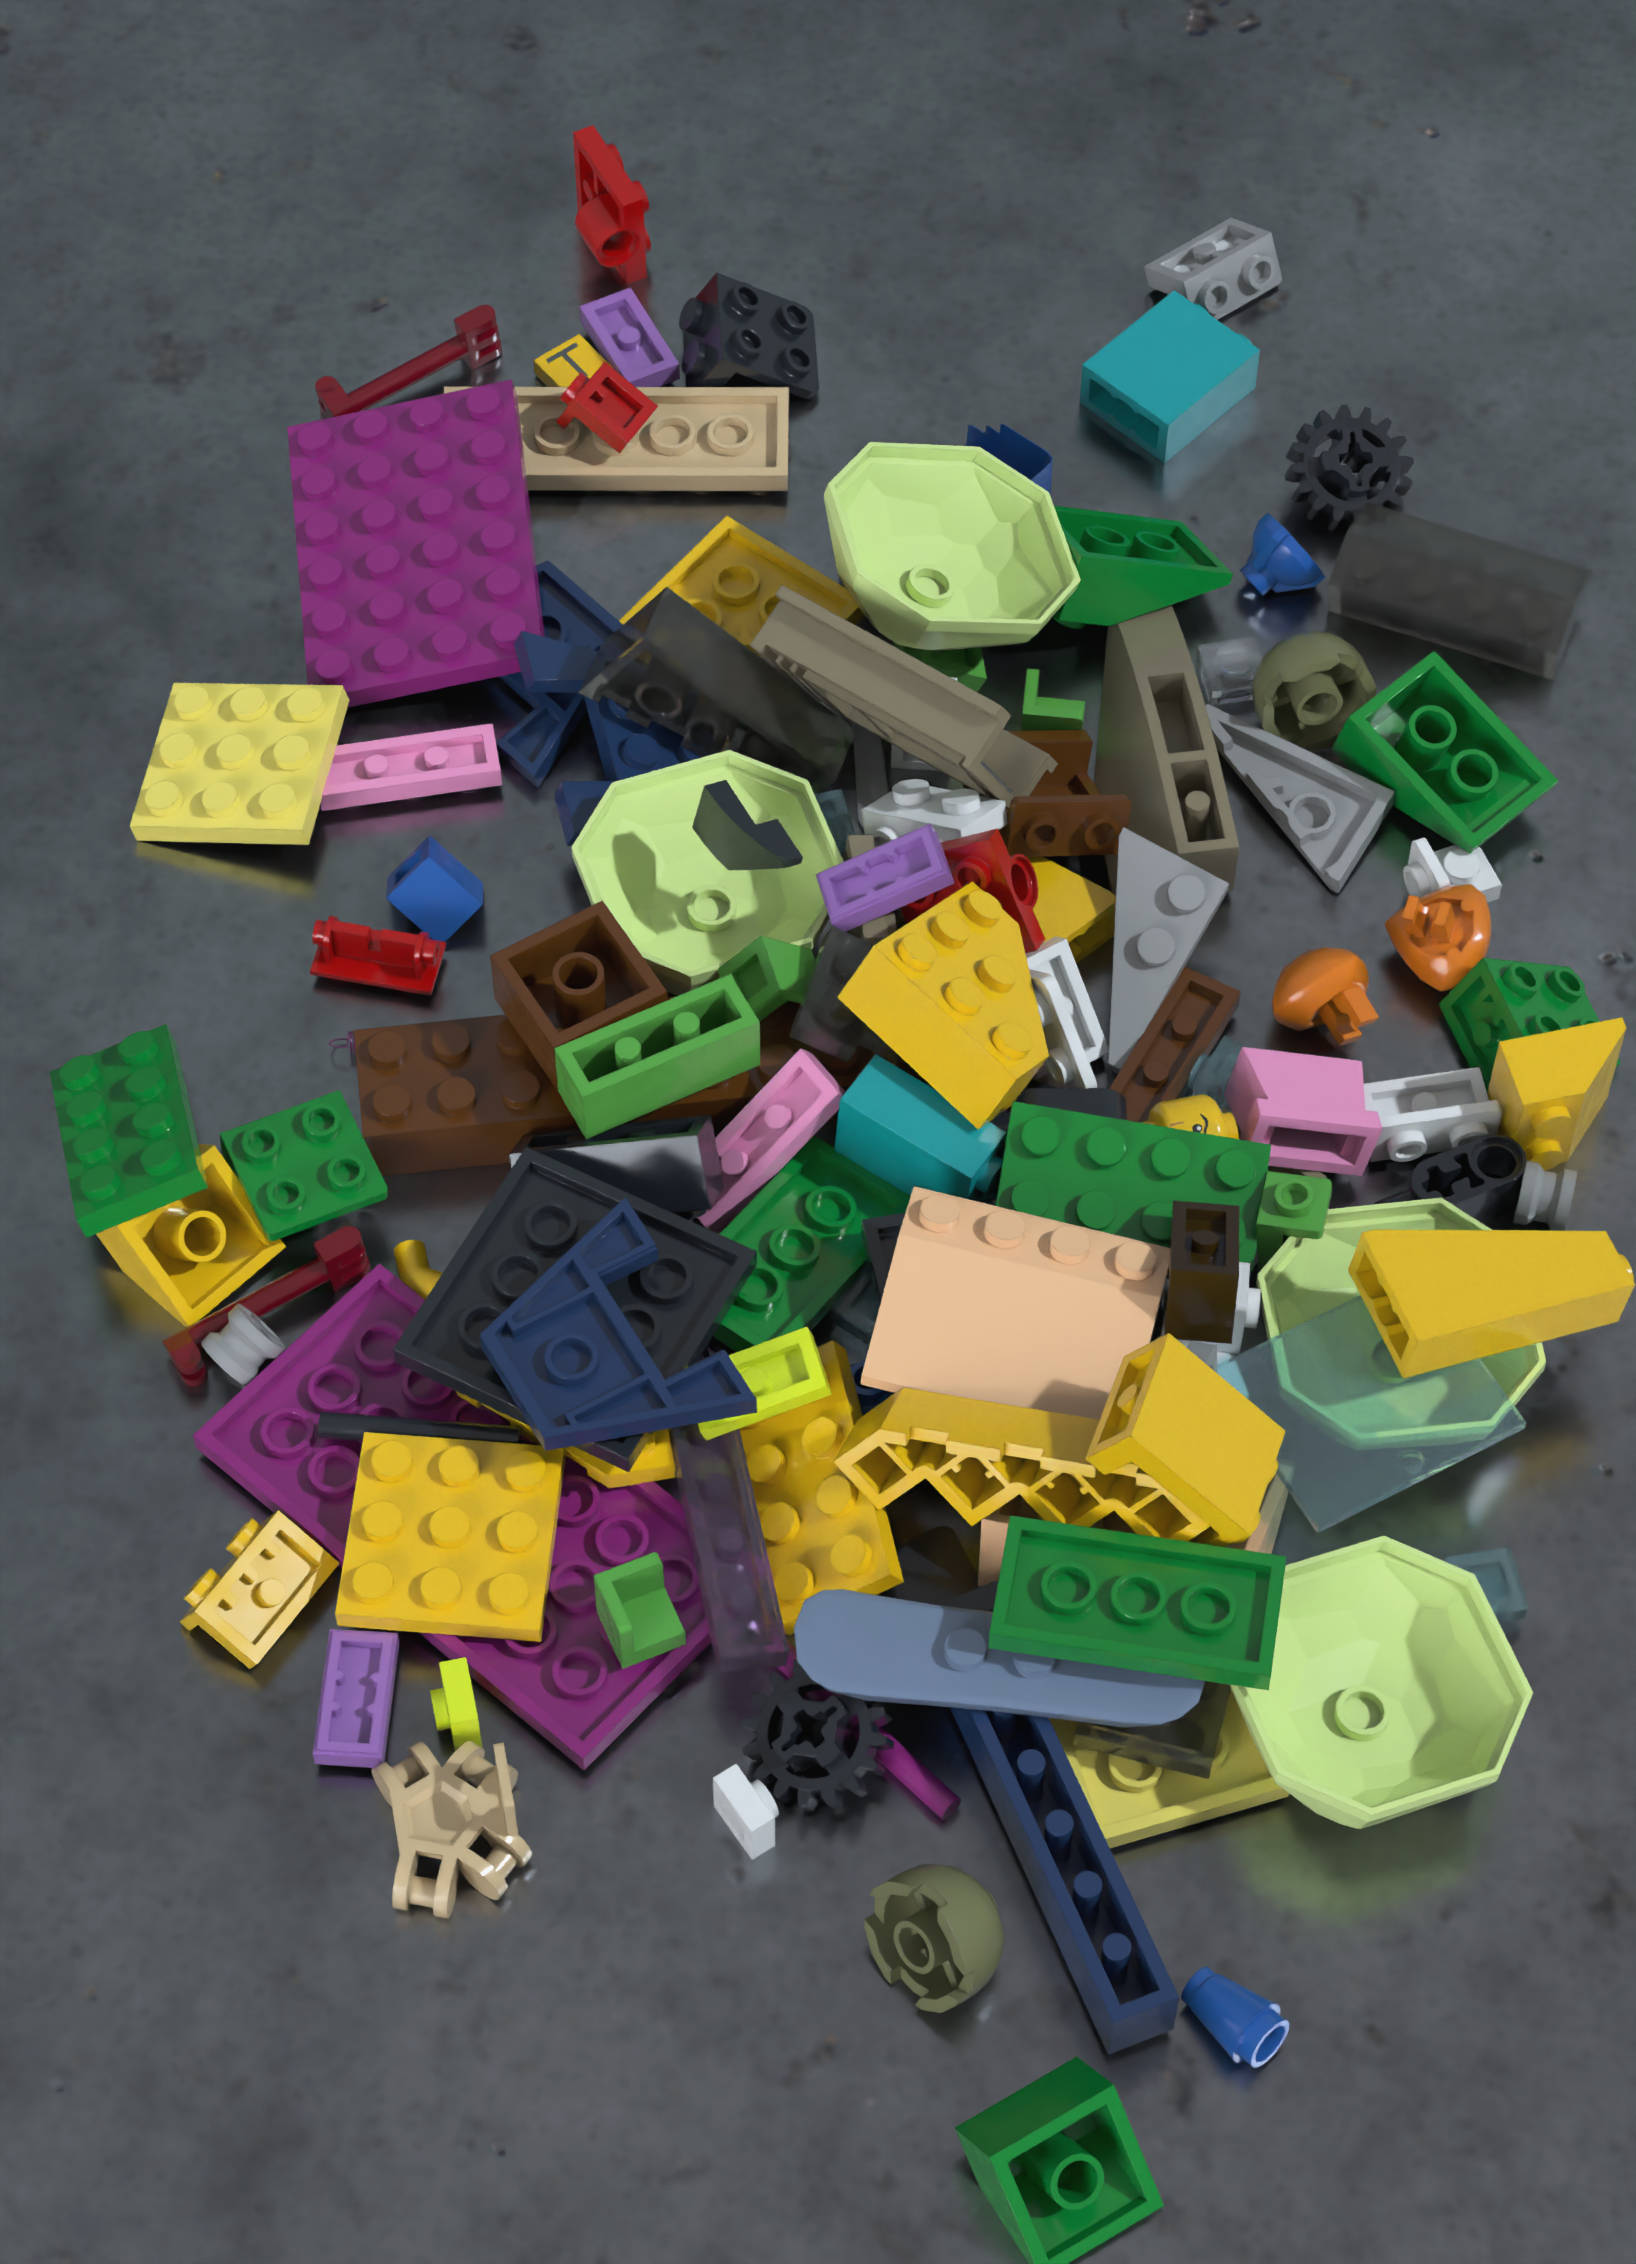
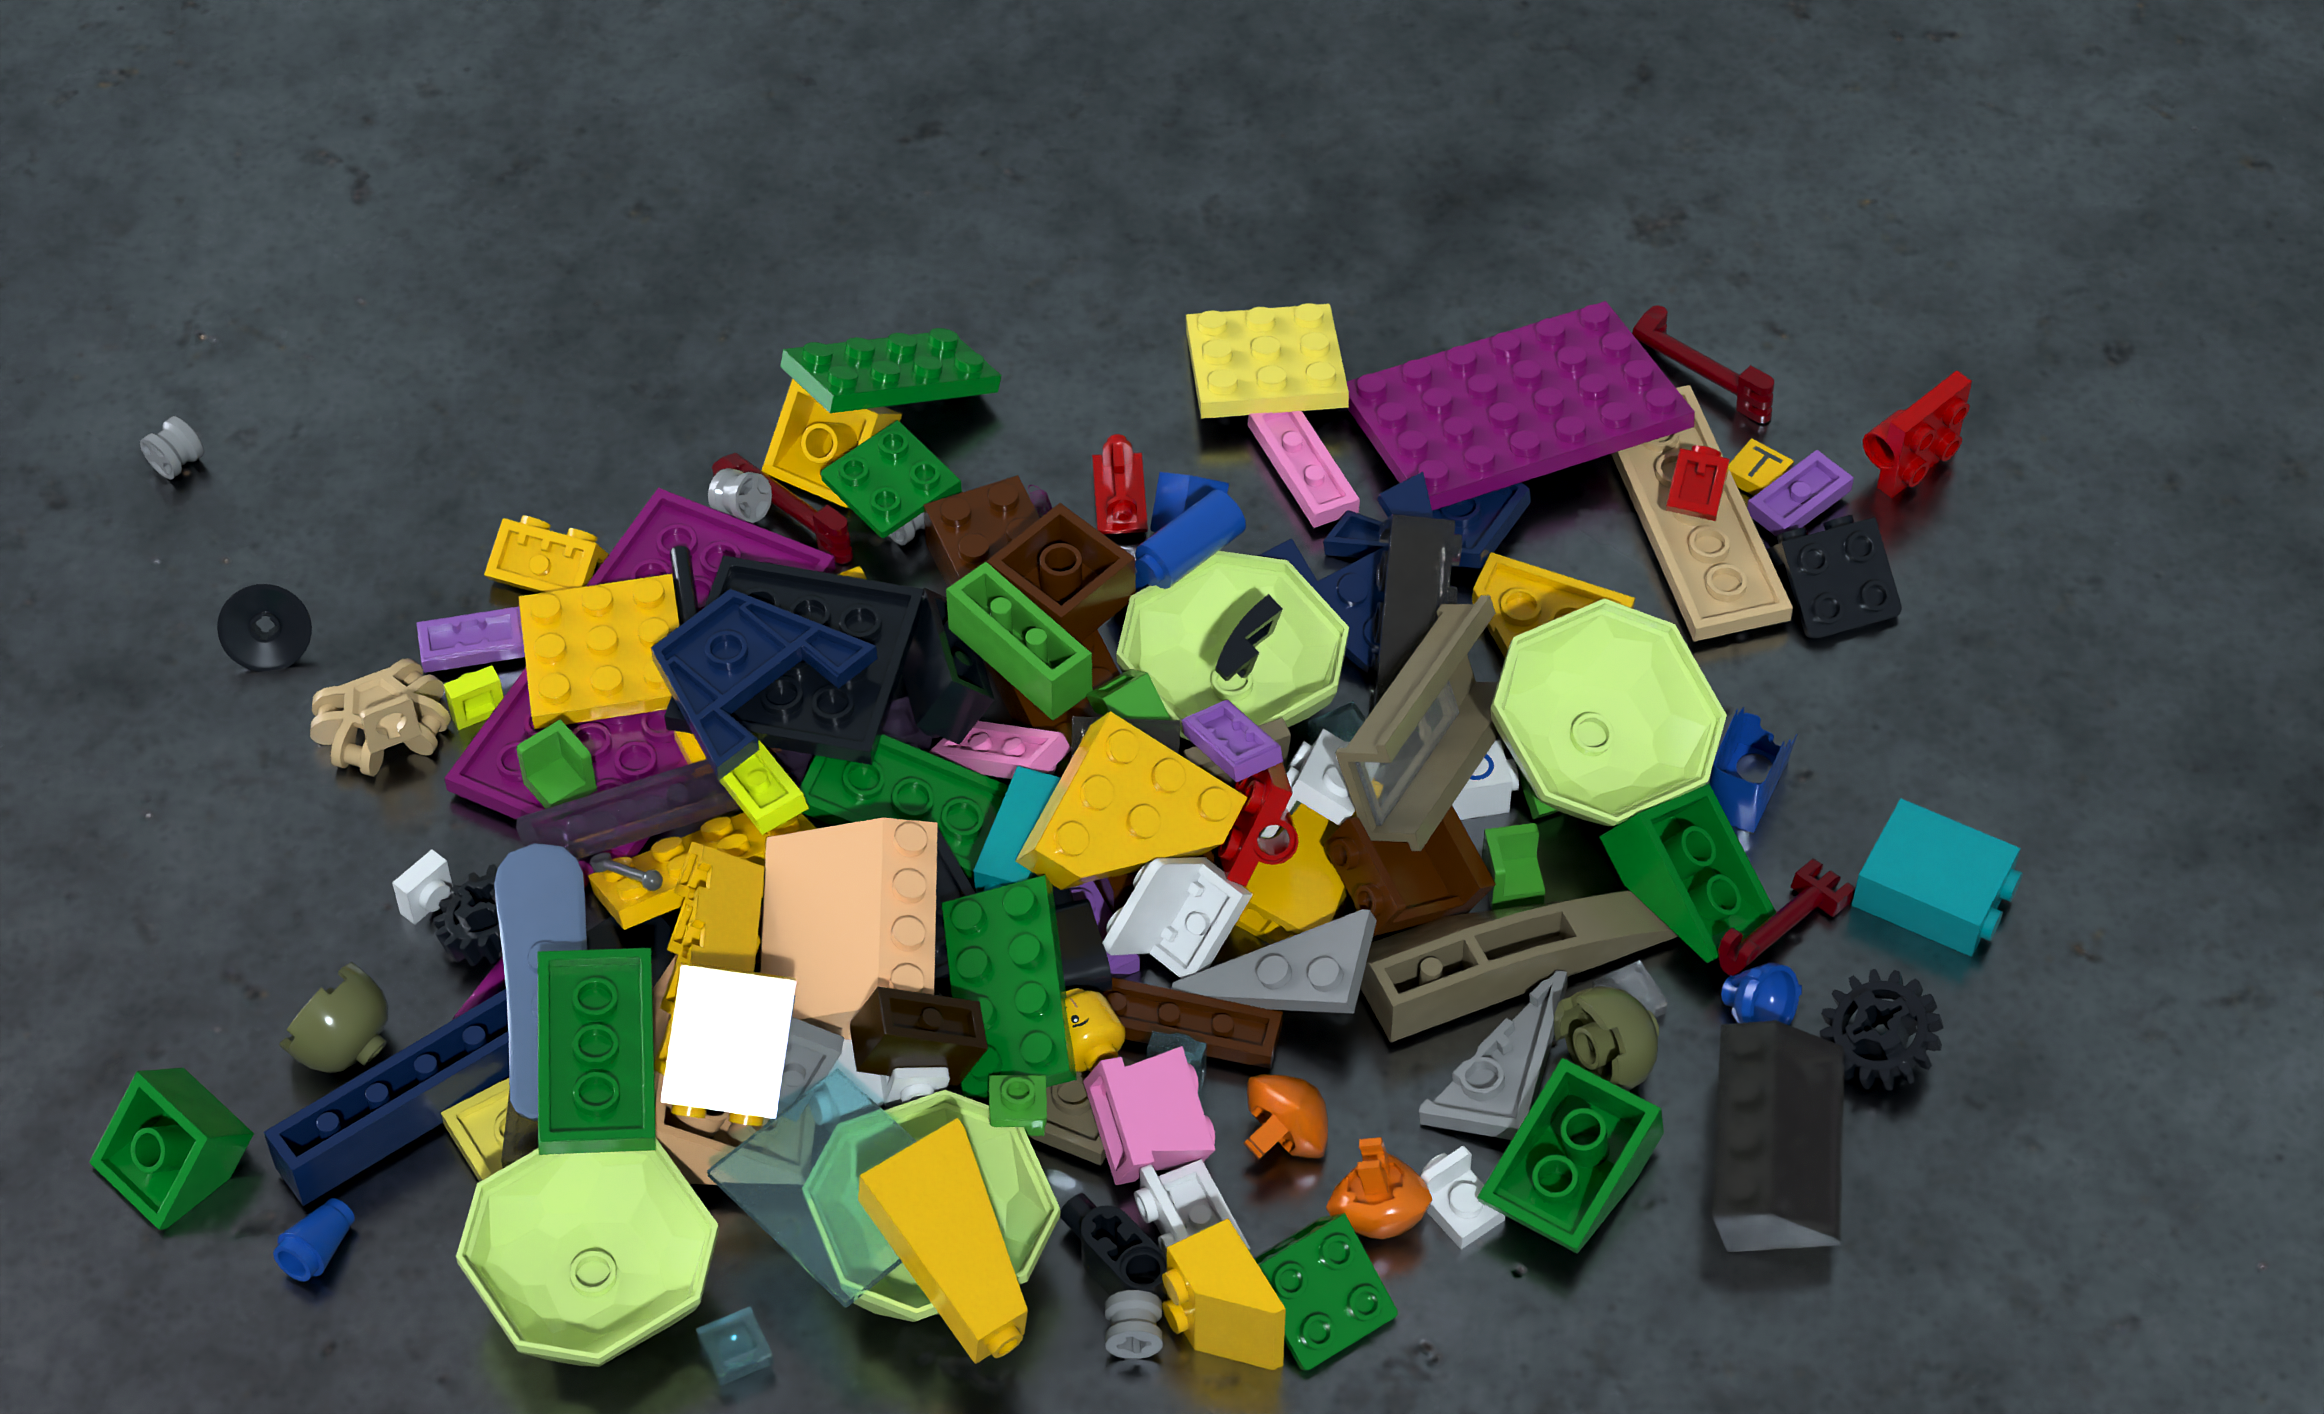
camera: 75 degrees right, 5 degrees down
light grey bracket [1144,218,1282,320] -> none
none -> black piece [217,584,312,672]
none -> dark grey hinge [590,852,663,891]
none -> blue piece [1135,490,1246,593]
none -> dark red hinge [1718,858,1856,976]

